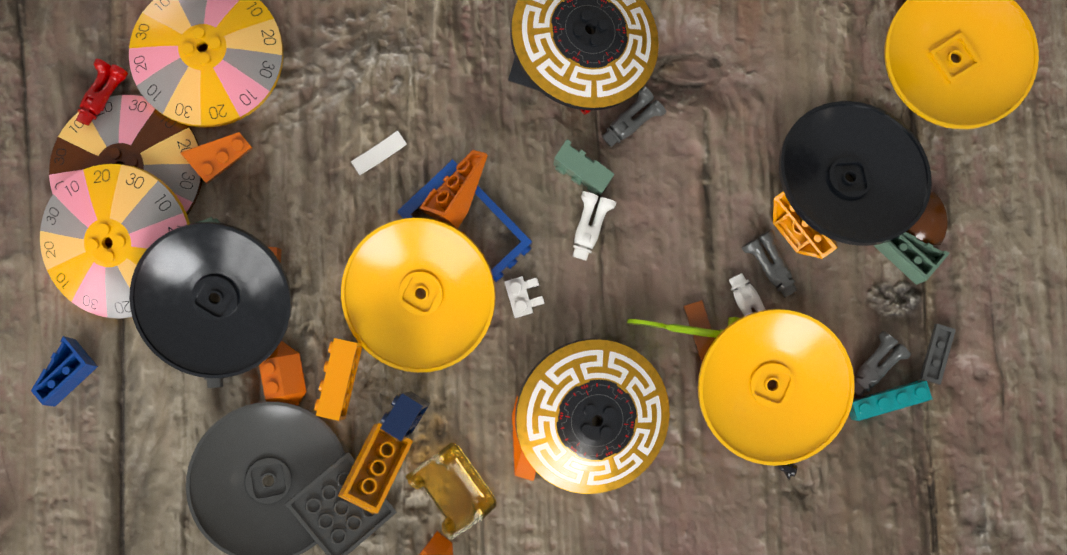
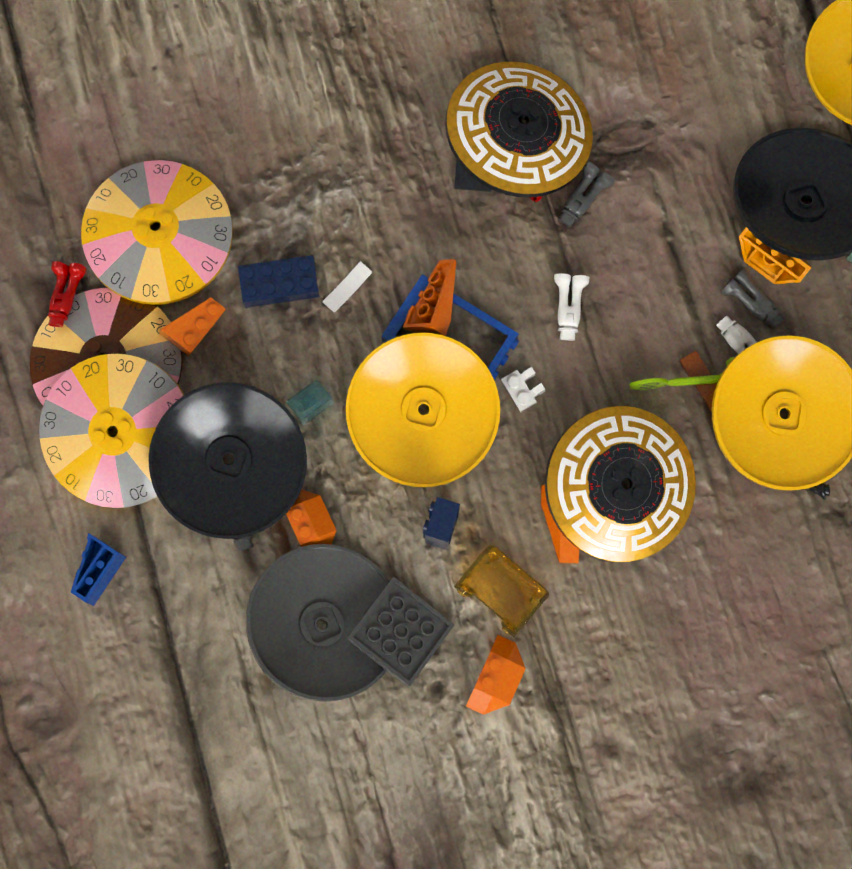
camera: 10 degrees left, 5 degrees down
light orange brick [314,338,363,421] -> none
light orange brick [338,423,413,514] -> none
sand green wedge [554,139,614,196] -> none
none -> dark blue brick [238,255,320,308]
none -> clear light blue slope [286,380,334,425]

